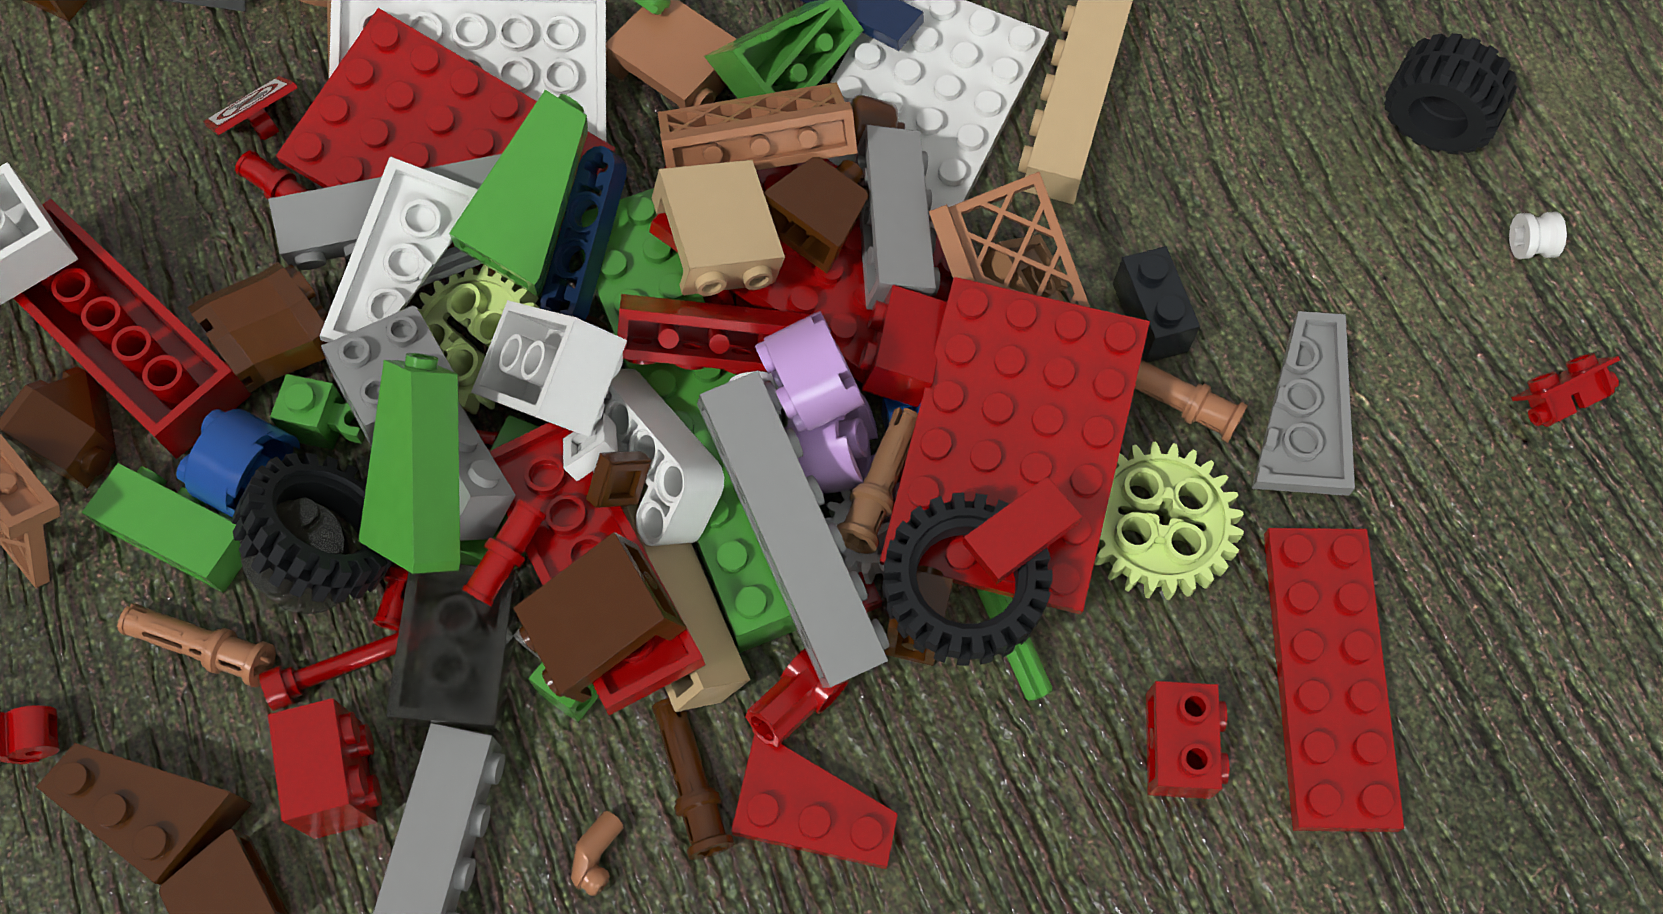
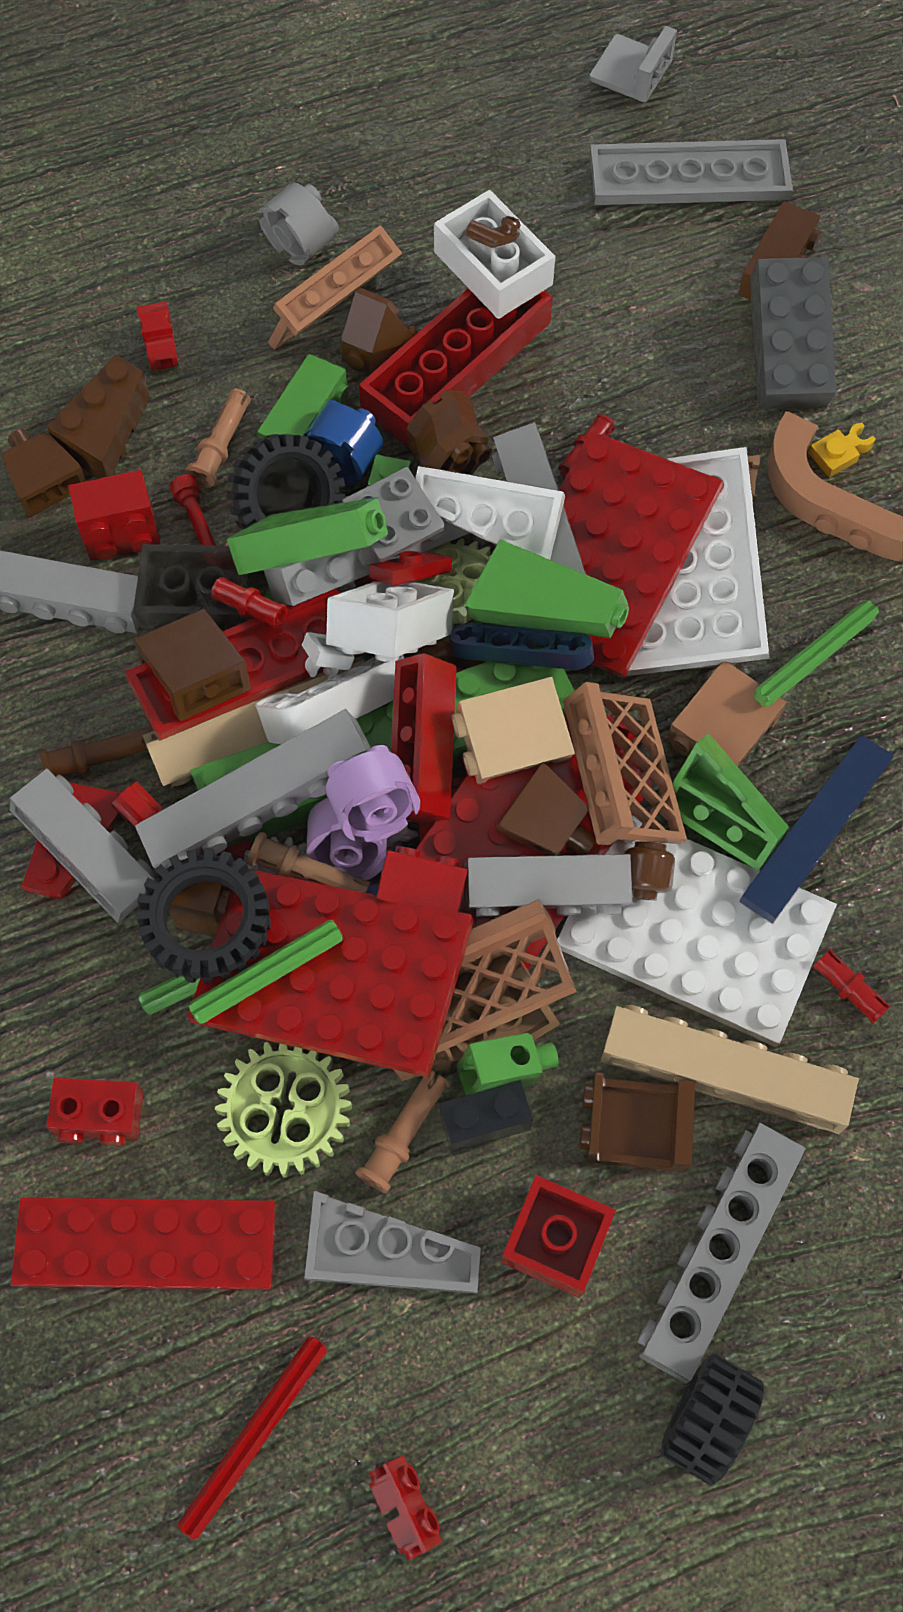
camera: 90 degrees right, 0 degrees up
red piece [203,76,298,140] -> none
nougat arm [571,811,624,896] -> none
reddish brown tile [586,451,652,508] -> none
red tile [962,476,1083,585] -> none
white wheel [1509,212,1567,259] -> none
none -> light grey brick [10,768,155,923]
none -> red axle [177,1336,327,1540]
none -> bright green axle [189,920,343,1024]
none -> red plate [369,551,452,586]
none -> bright green torso [456,1033,559,1096]
none -> red brick [500,1175,616,1298]
none -> reddish brown panel [579,1072,696,1173]
none -> light grey brick [637,1123,806,1384]

